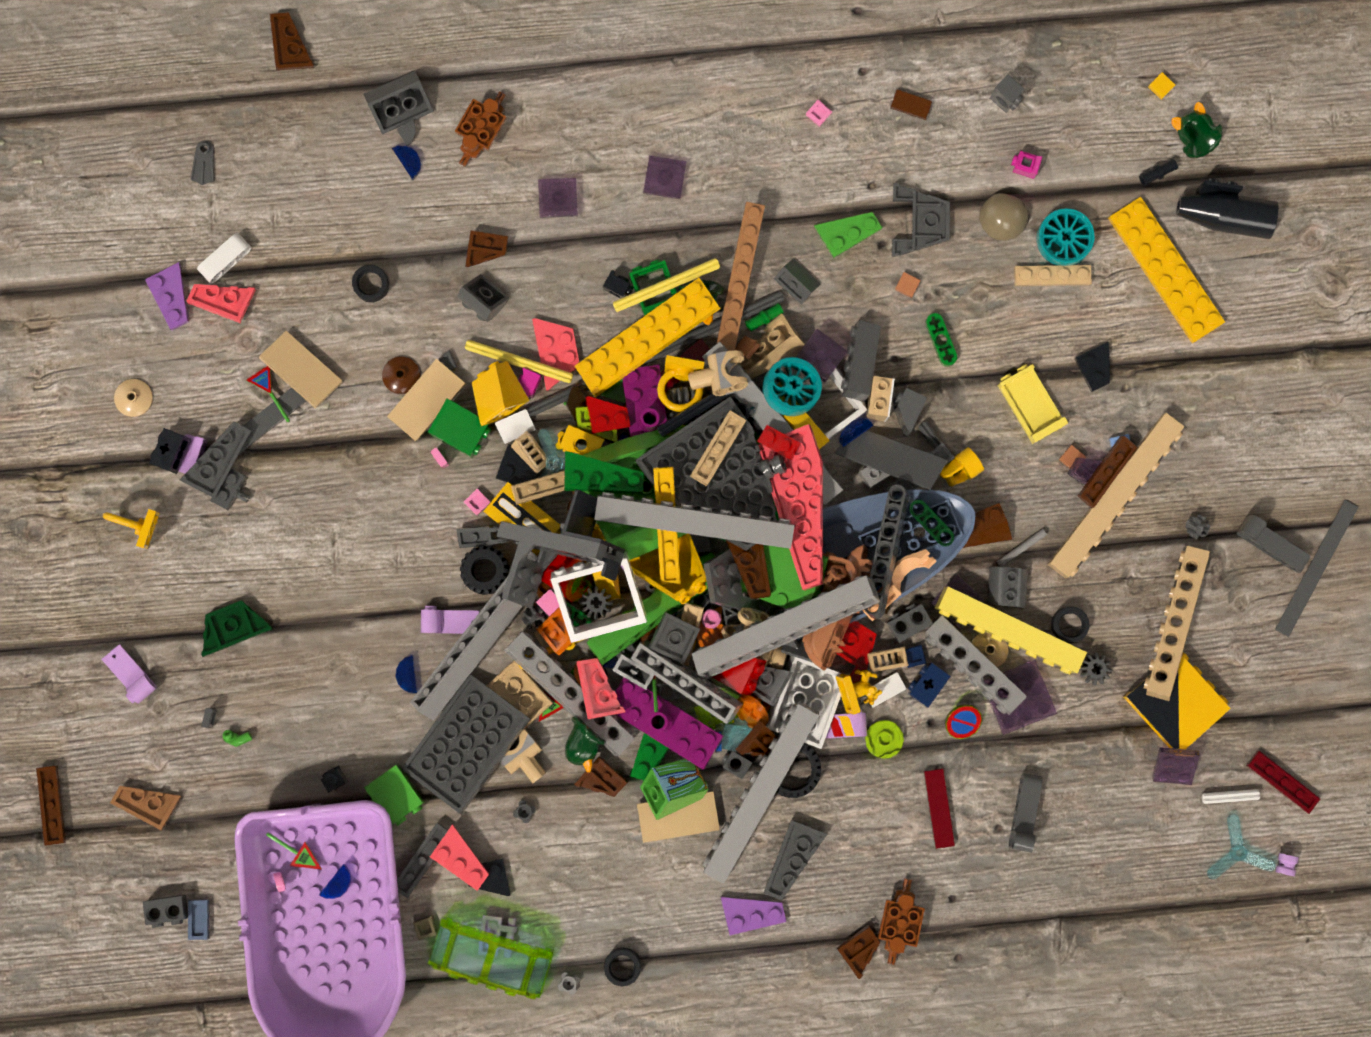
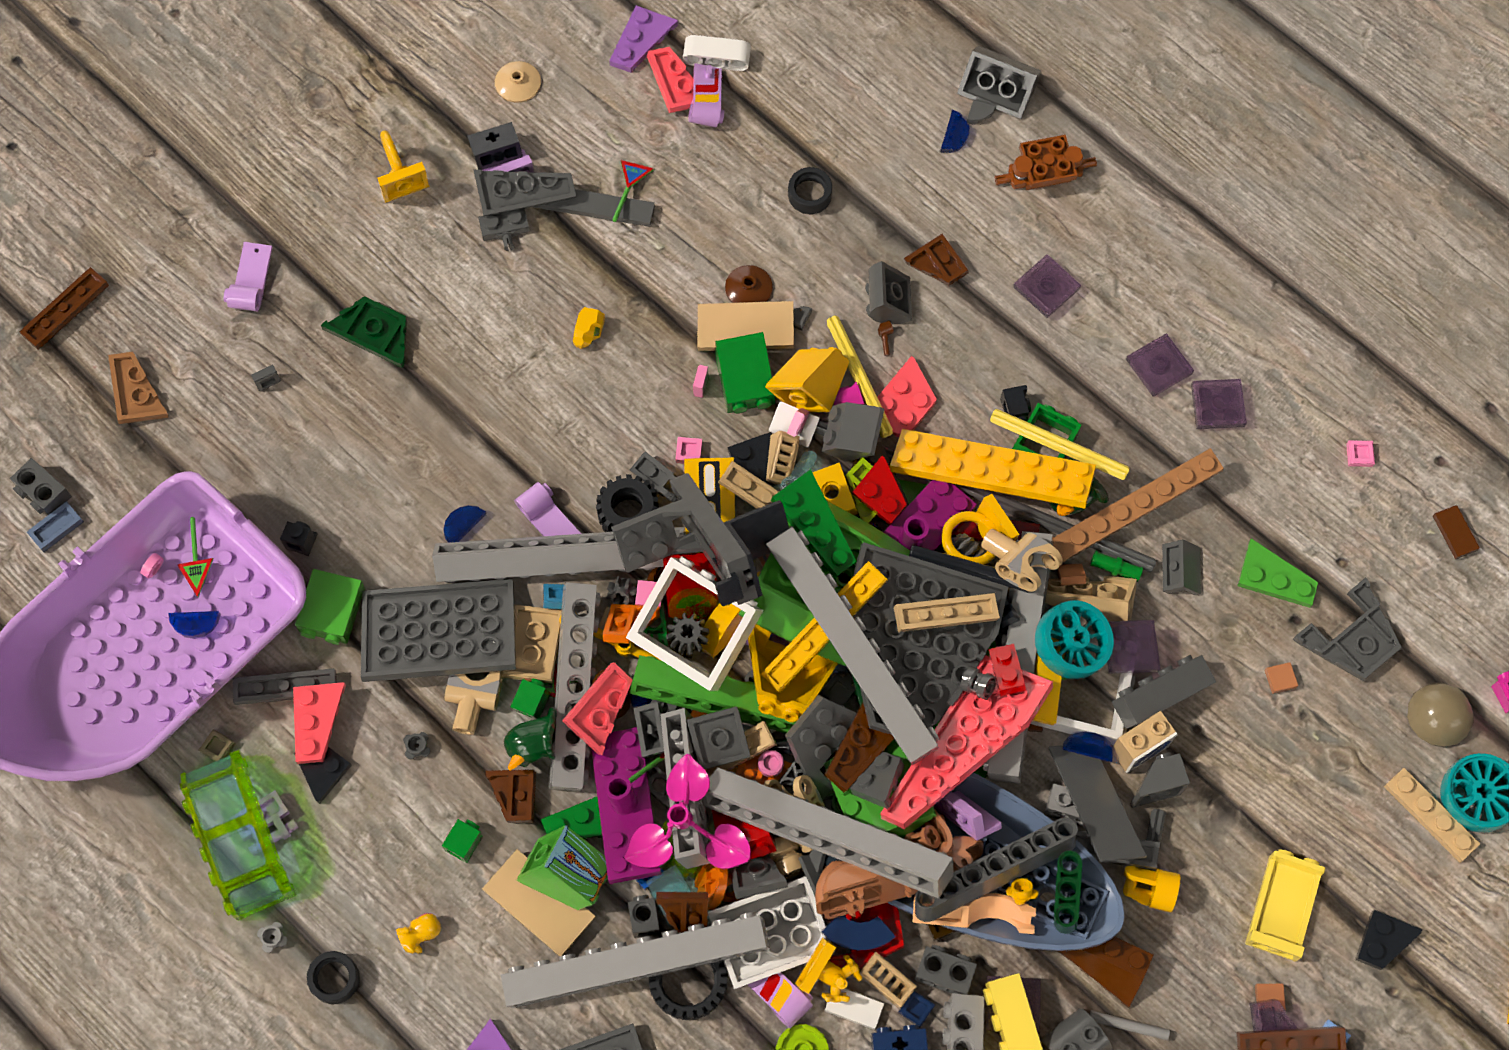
camera: 50 degrees right, 15 degrees down
bright green arm [222,730,253,747] -> none
tan tile [259,331,342,409] -> none
green beam [925,313,957,367] -> none
none -> yellow animal [396,913,441,954]
none -> green brick [441,819,483,864]
none -> green brick [510,678,551,719]
none -> dark azure plate [543,584,564,609]
none -> yellow rock [573,307,605,349]
none -> dark pink plant [624,754,751,869]
none -> lavender door [688,63,724,128]
none -> bright pink tile [787,408,809,437]
none -> dark blue tile [820,915,896,950]
none -> dark grey slope [822,402,884,462]
none -> dark grey wing [849,751,904,809]
none -> reddish brown hand [878,321,894,356]
none -> lavender panel [933,791,1002,841]
none -> yellow plate [1006,878,1038,905]
none -> clear purple plate [1191,379,1247,429]

